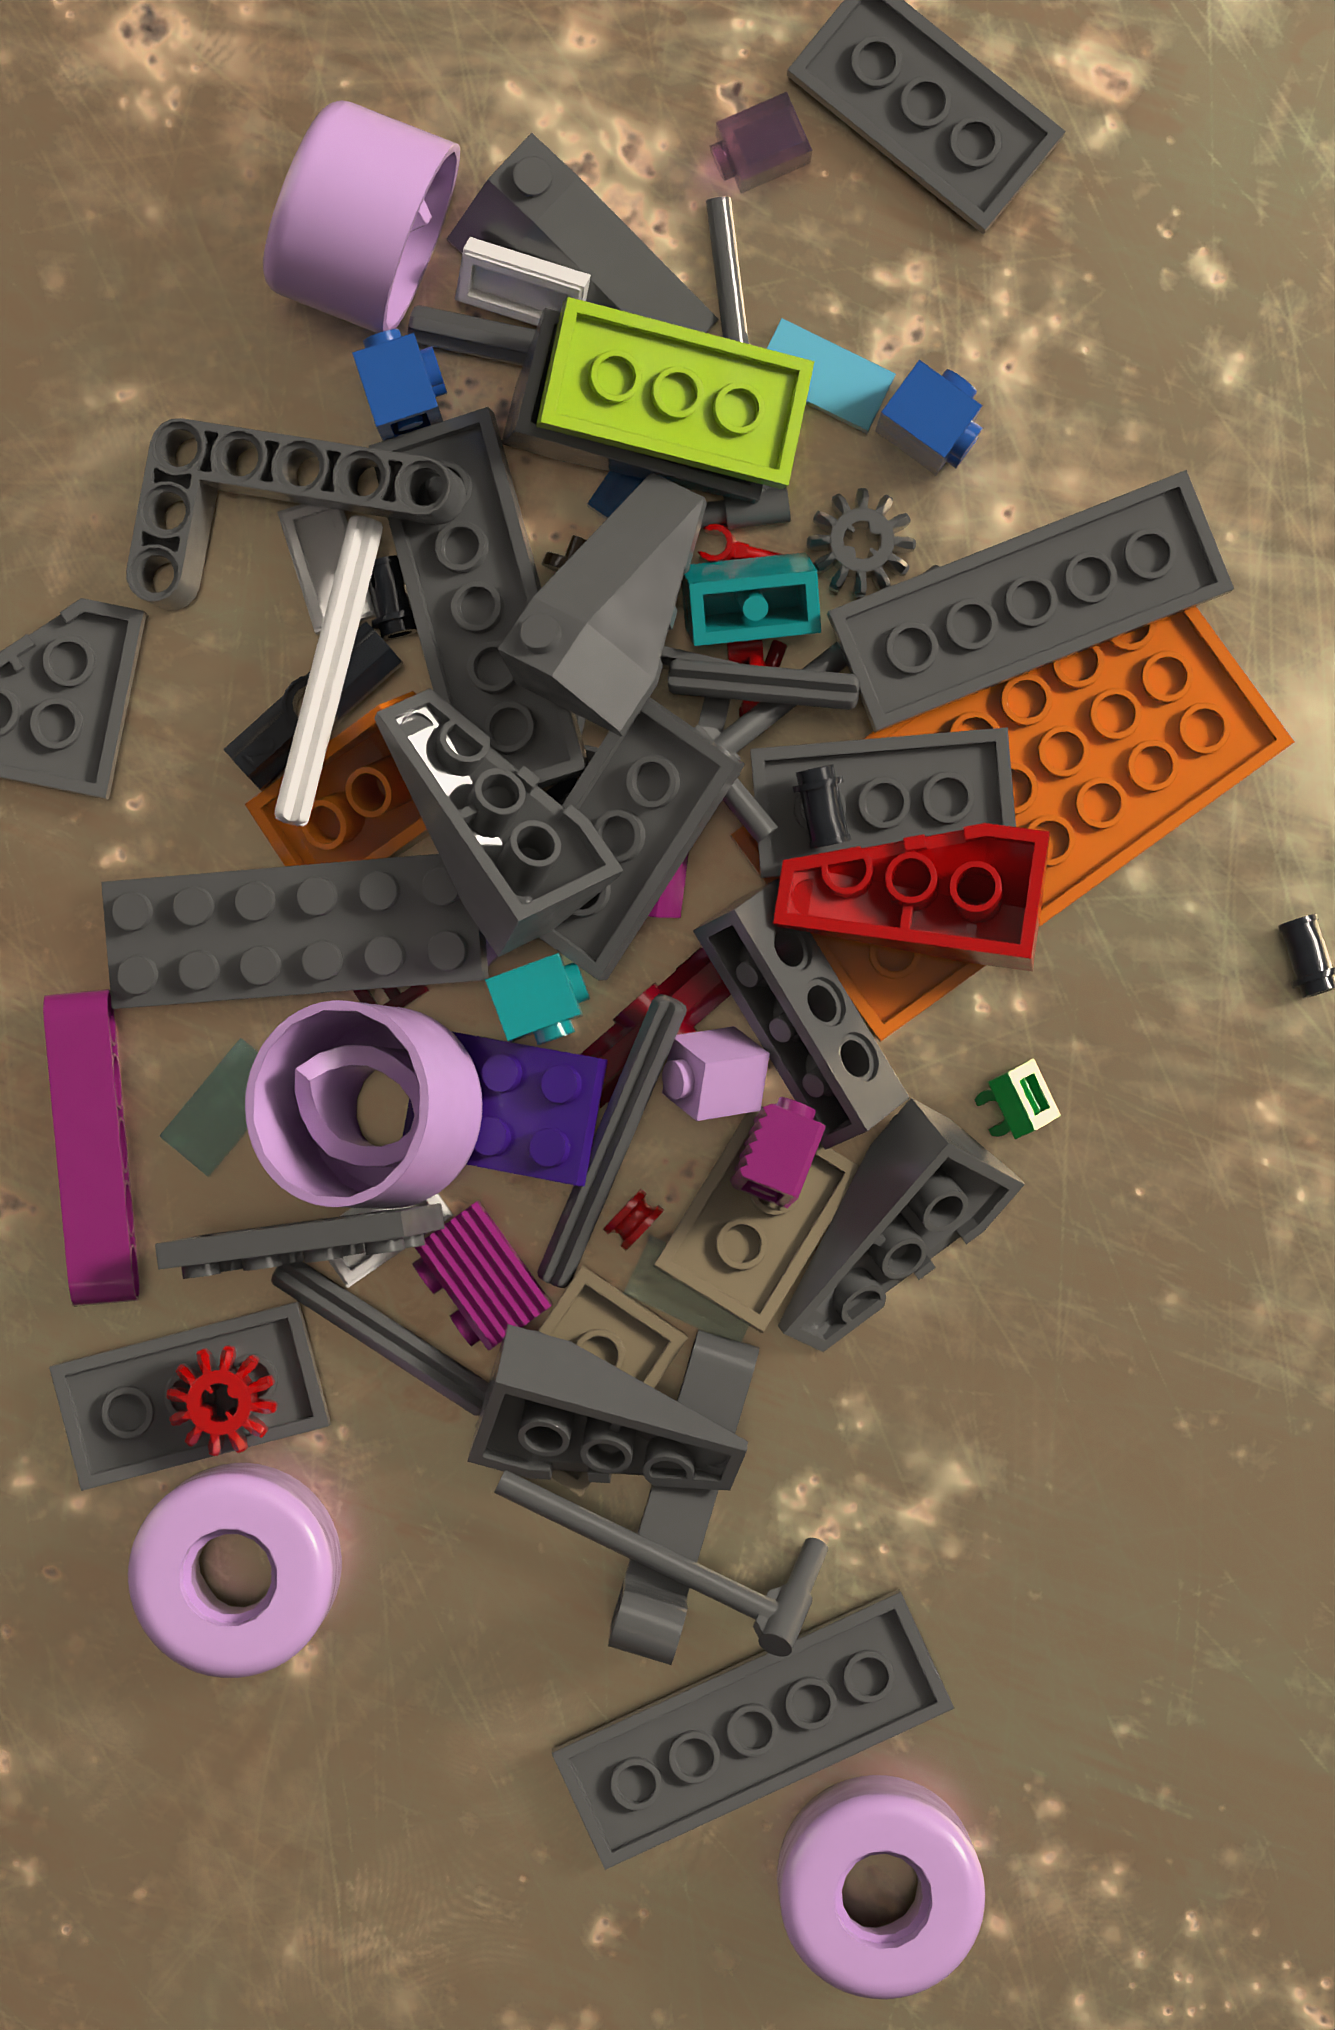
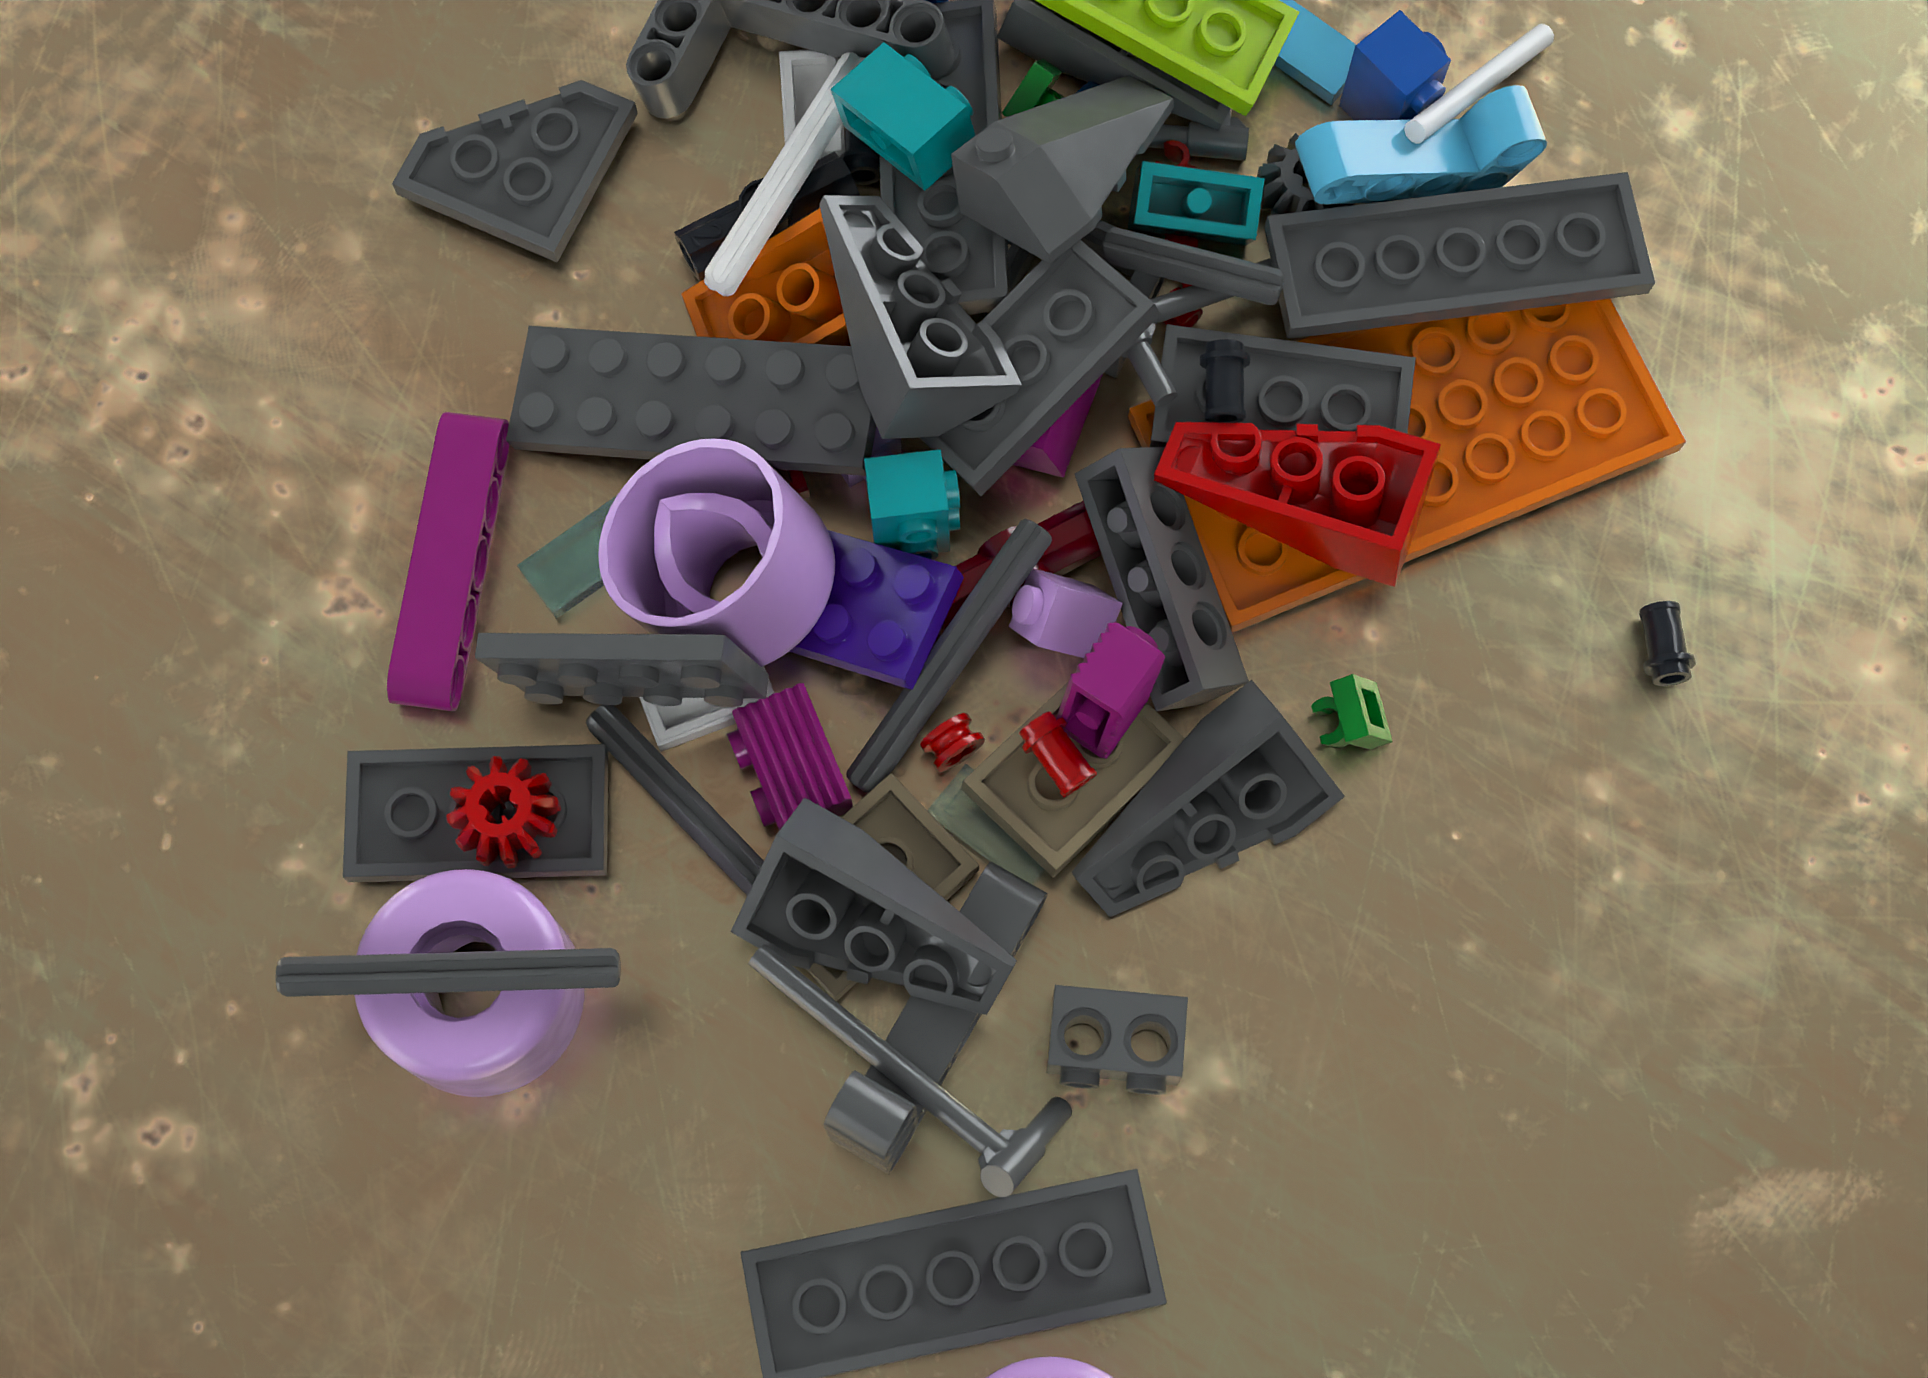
camera: 15 degrees right, 15 degrees down
none -> dark grey axle [275,948,621,997]
none -> teal brick [830,42,976,190]
none -> green tile [1001,59,1064,117]
none -> red pin [1019,711,1097,798]
none -> dark grey brick [1046,985,1188,1095]
none -> medium azure beam [1295,85,1547,204]
none -> white bar [1405,24,1554,144]

